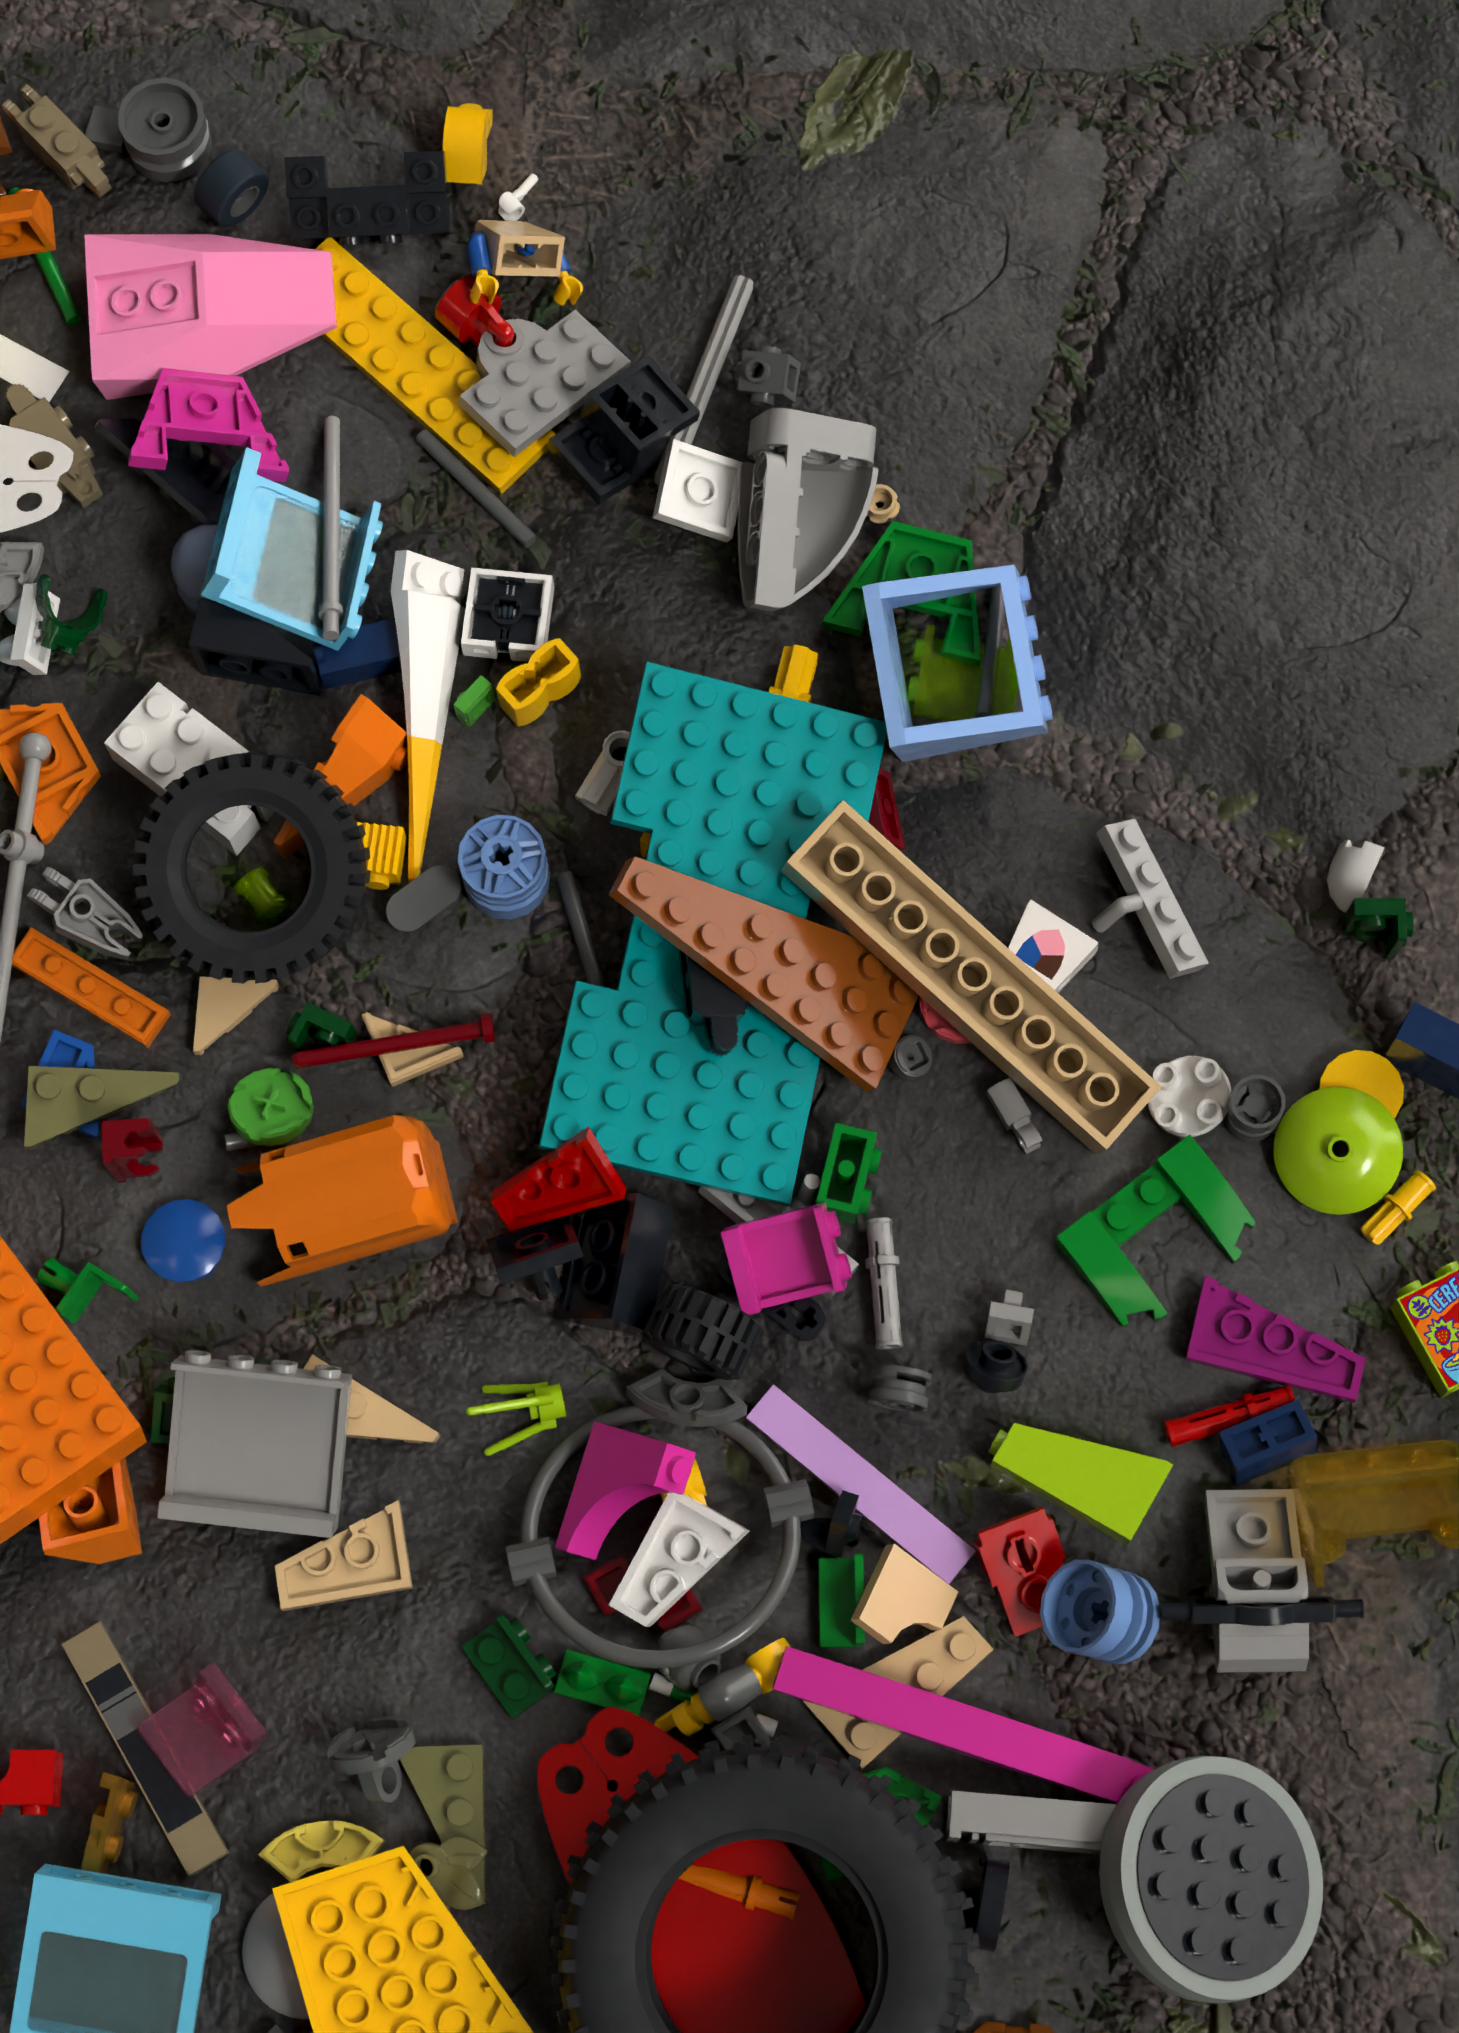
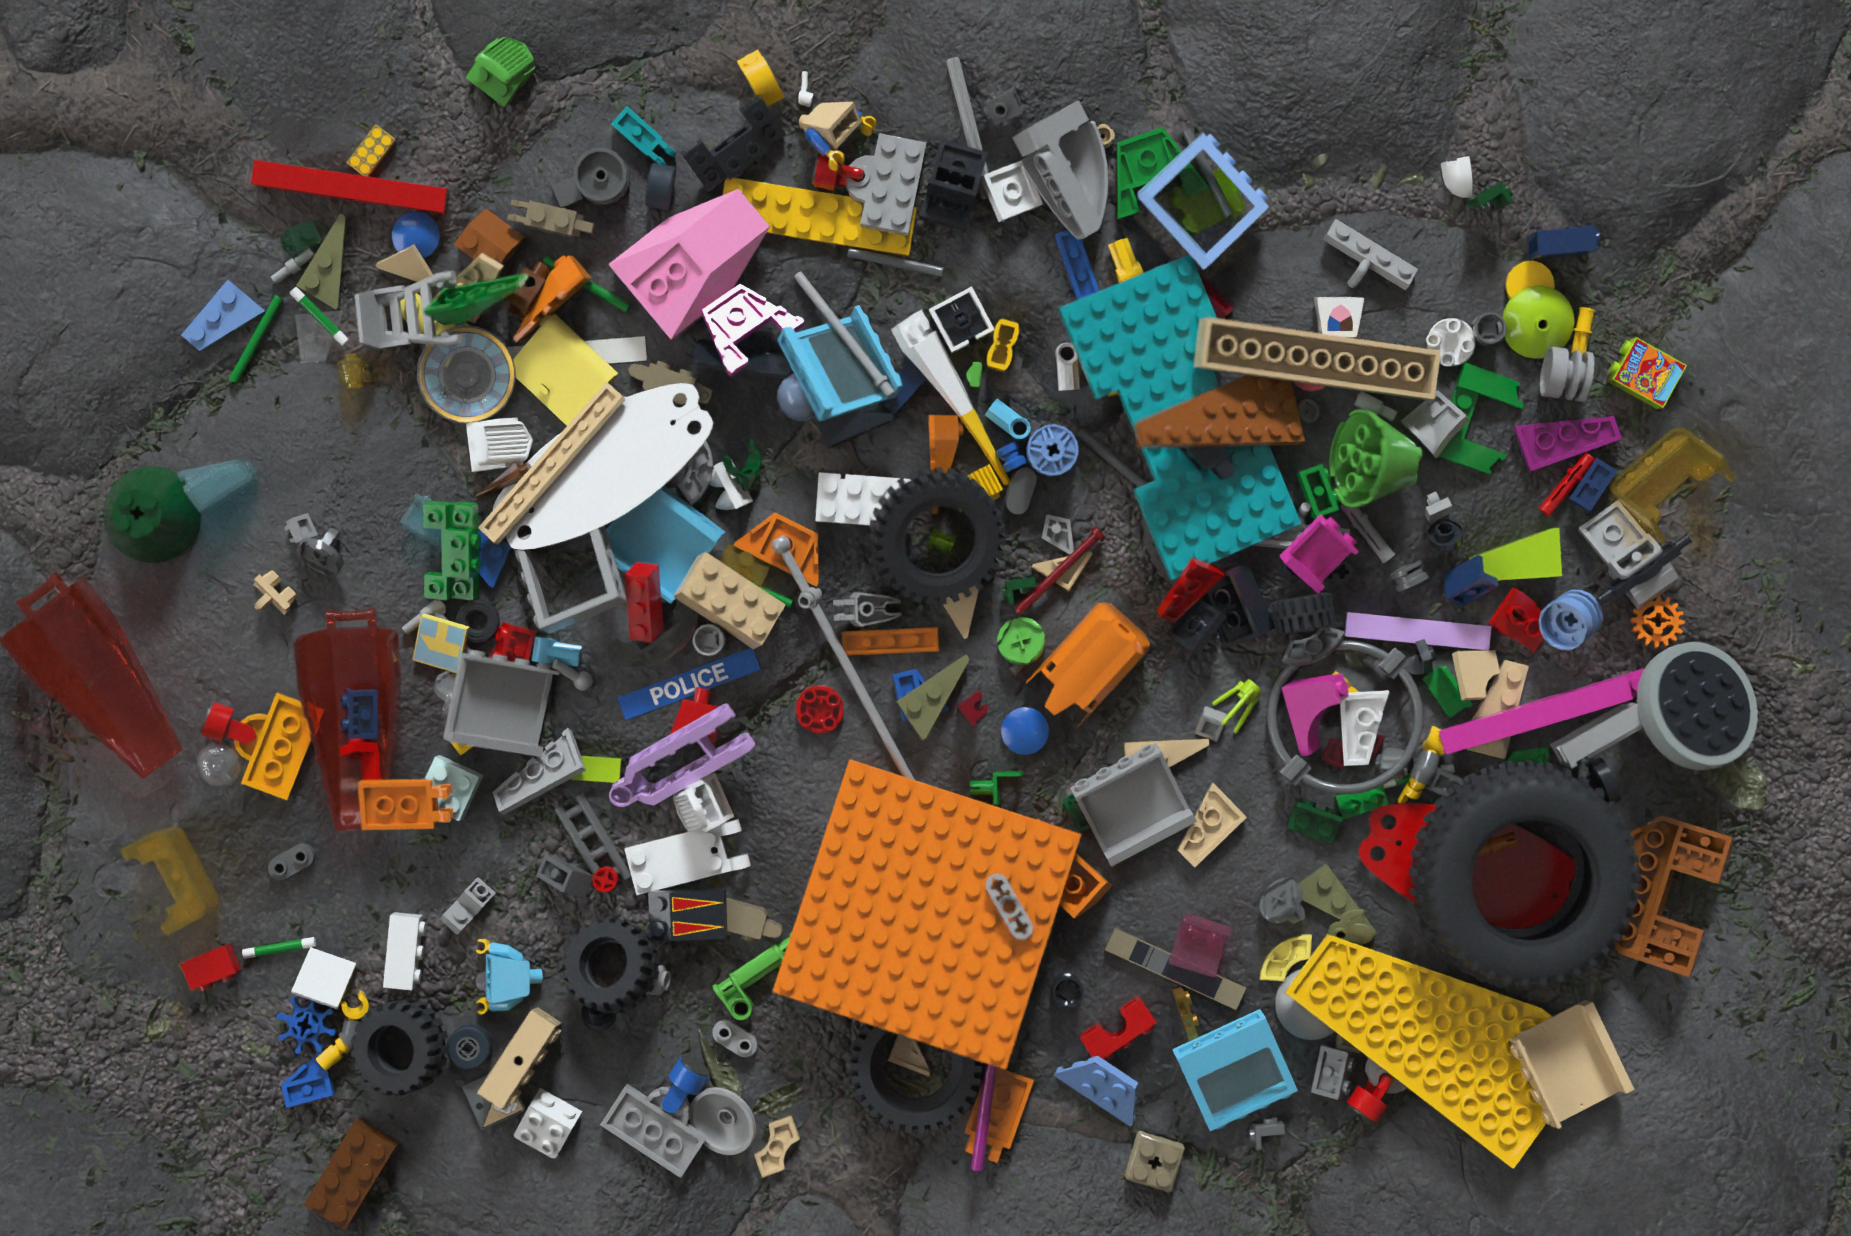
camera: 35 degrees left, 15 degrees up
none -> teal hinge [611,106,677,165]
none -> medium azure piece [985,398,1031,441]
none -> blue wheel [995,441,1027,473]
none -> light grey piece [1042,514,1074,554]
none -> blue tile [1054,230,1100,300]
none -> light grey slope [1195,706,1227,742]
none -> bright green cone [1329,410,1422,507]
none -> light grey plate [1401,390,1469,459]
none -> dark blue panel [1444,555,1498,607]
none -> light grey wheel [1540,346,1594,402]
none -> orange gear [1630,595,1685,649]

